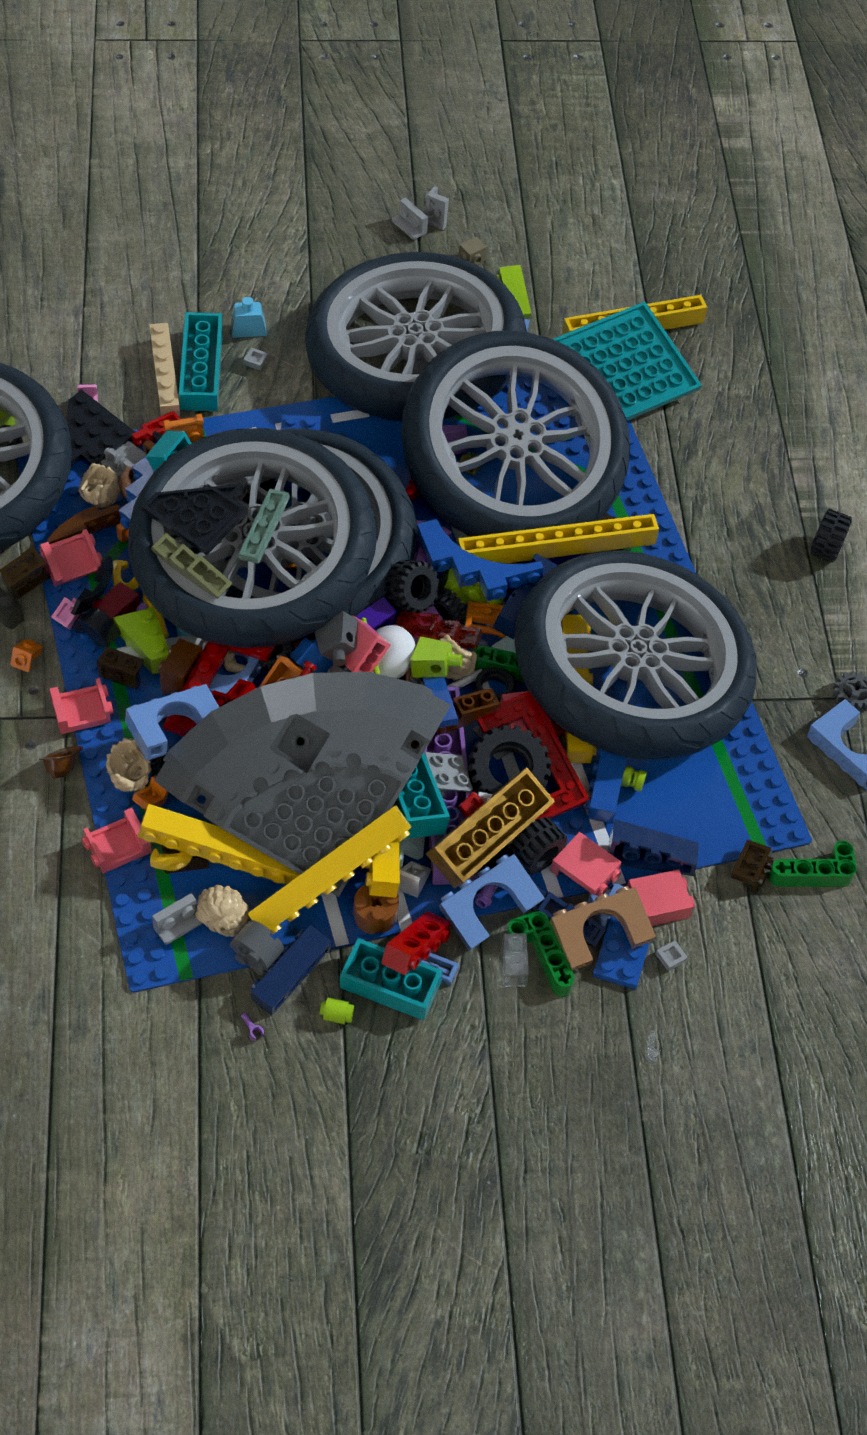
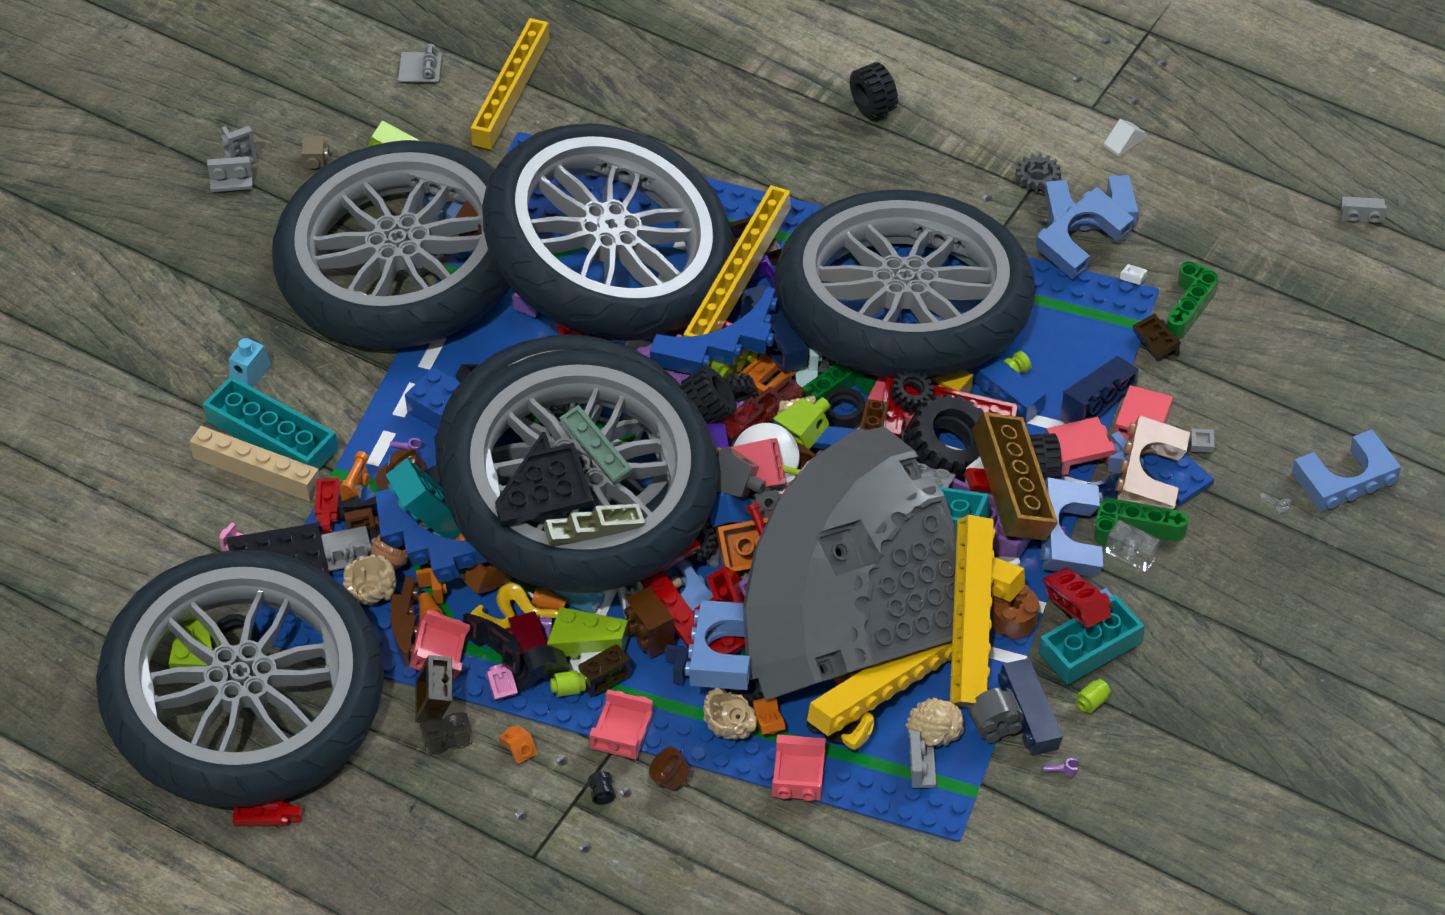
camera: 50 degrees left, 5 degrees down
light grey plate [243,347,268,370] -> none
teal plate [554,301,702,421] -> none
none -> light grey hinge [398,44,442,82]
none -> orange cone [418,593,442,620]
none -> lime brick [550,670,586,697]
none -> black wheel [588,771,616,805]
none -> black tyre [890,371,934,413]
none -> medium blue arch [1036,187,1134,279]
none -> white tile [1120,264,1148,285]
none -> medium blue arch [1292,429,1401,512]

